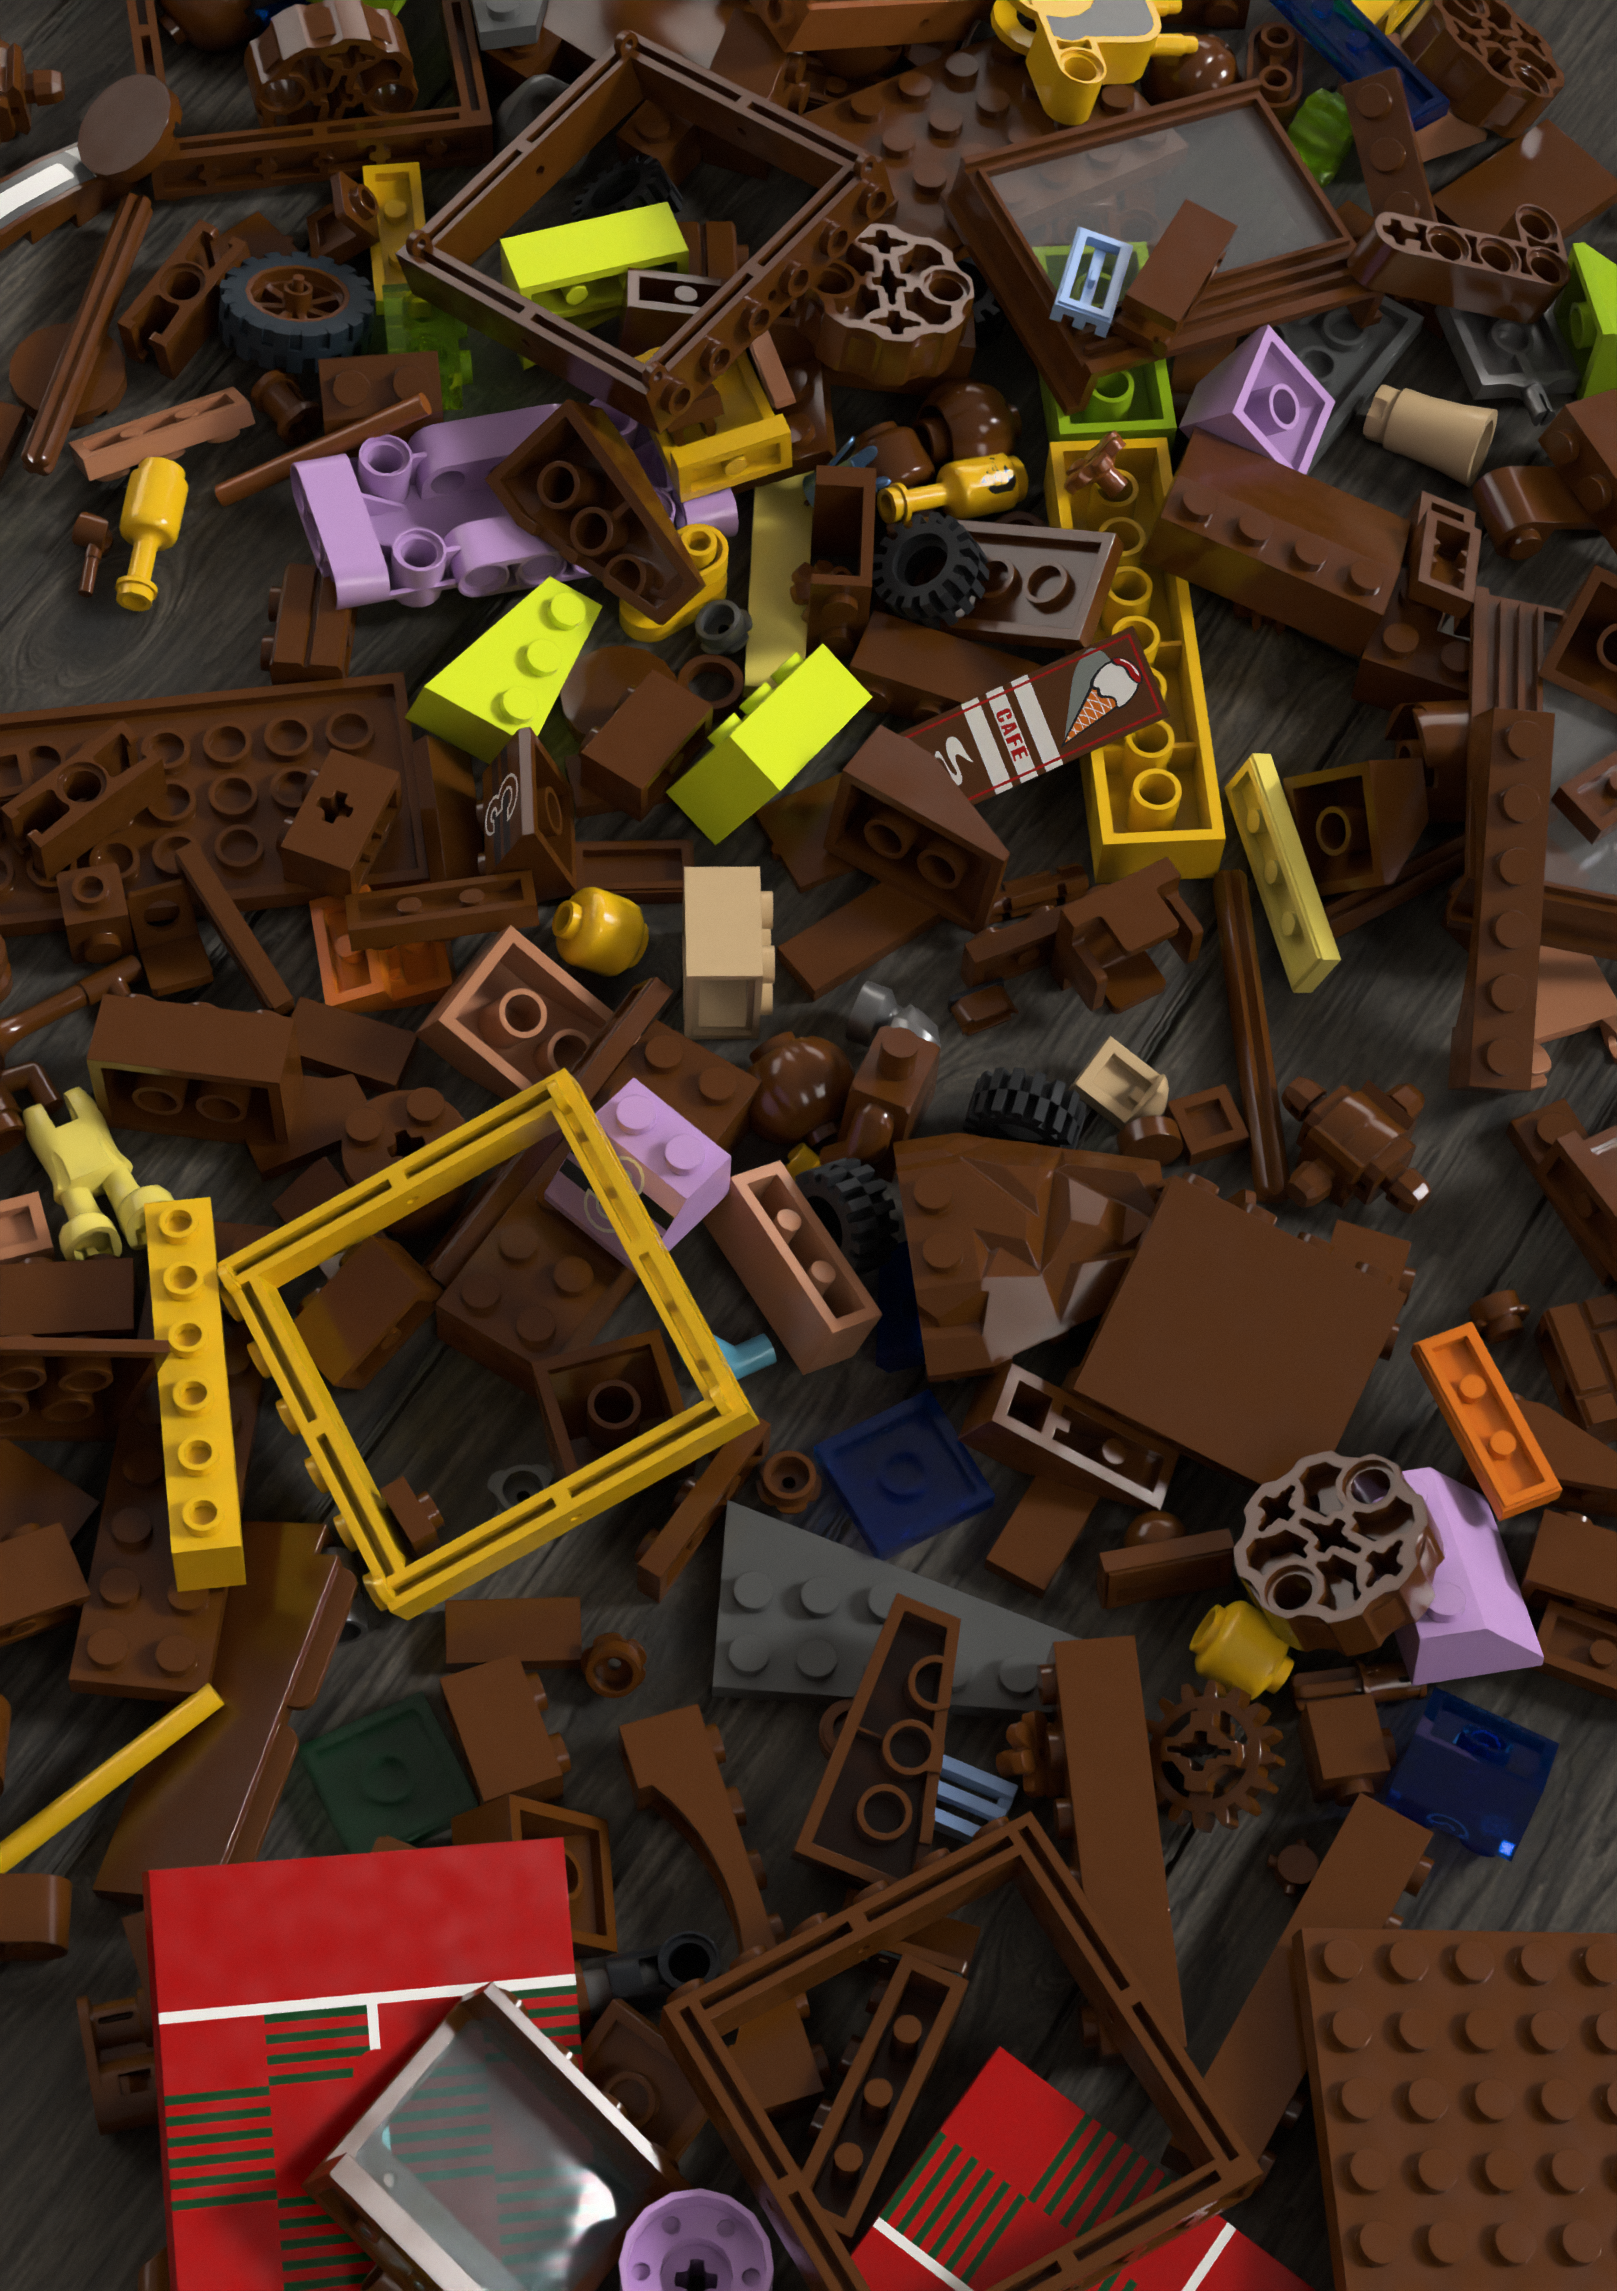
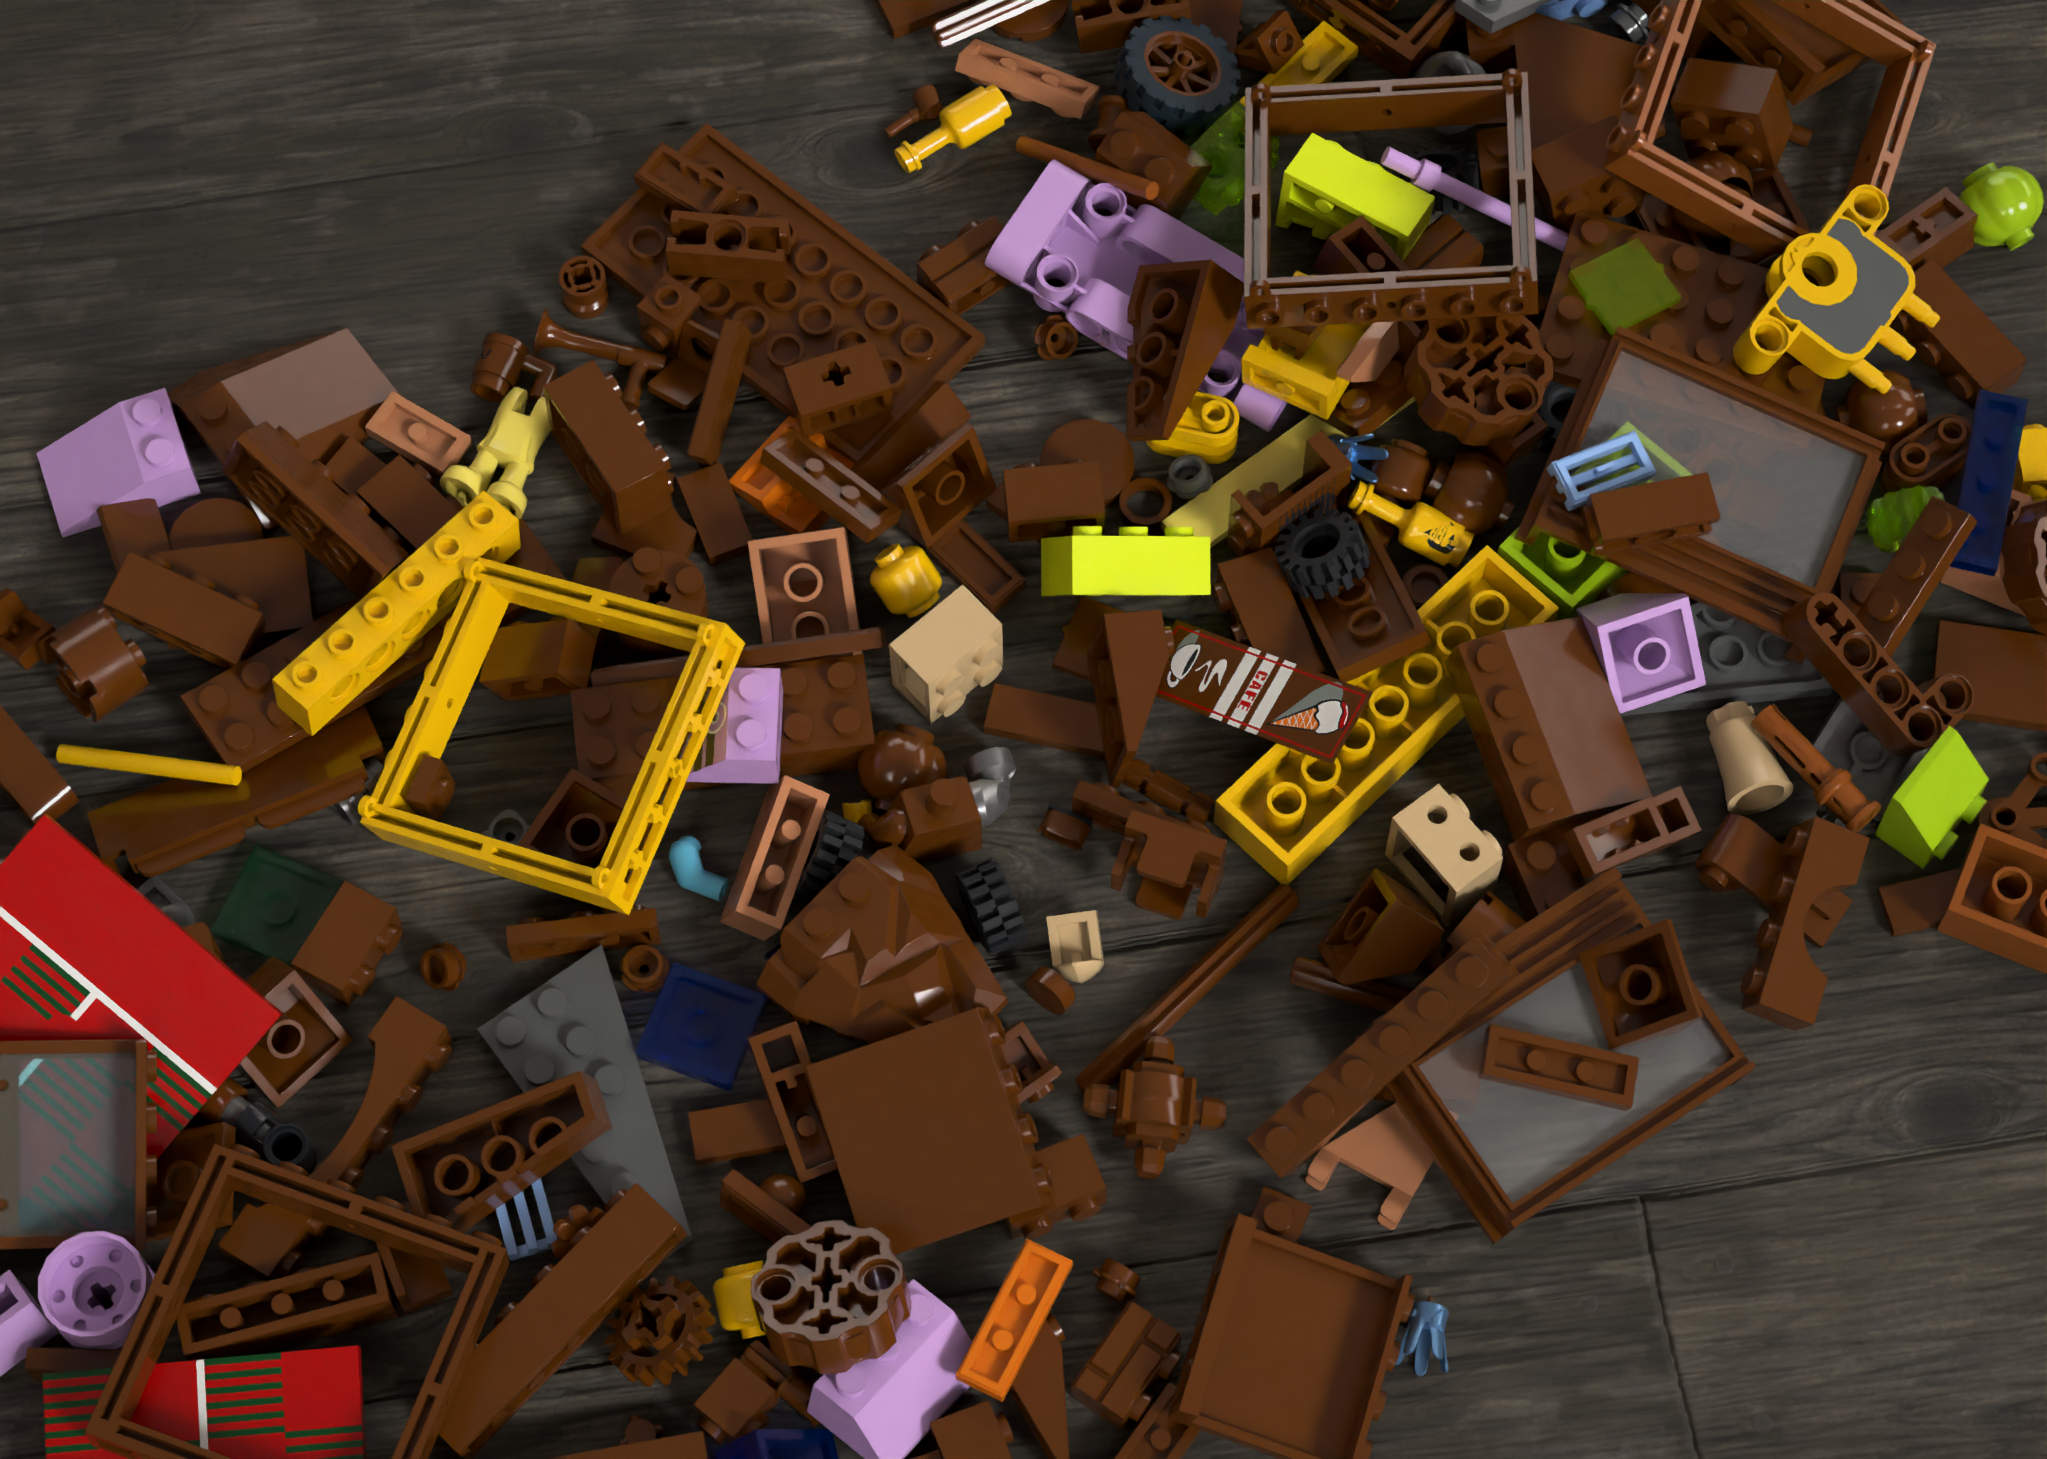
camera: 55 degrees right, 5 degrees up
neon yellow wedge [405,576,603,765] -> none
reddish brown tile [445,1596,582,1672] -> none
dark orange plant [1064,430,1128,498] -> none
reddish brown tile [1165,1084,1250,1166] -> none
light yellow tile [1224,753,1341,993] -> none
none -> reddish brown plate [1033,314,1078,361]
none -> lavender bar [1380,147,1569,252]
none -> tan piece [1385,784,1503,927]
none -> clear neon green piece [1568,238,1682,336]
none -> dark orange pin [1750,704,1882,833]

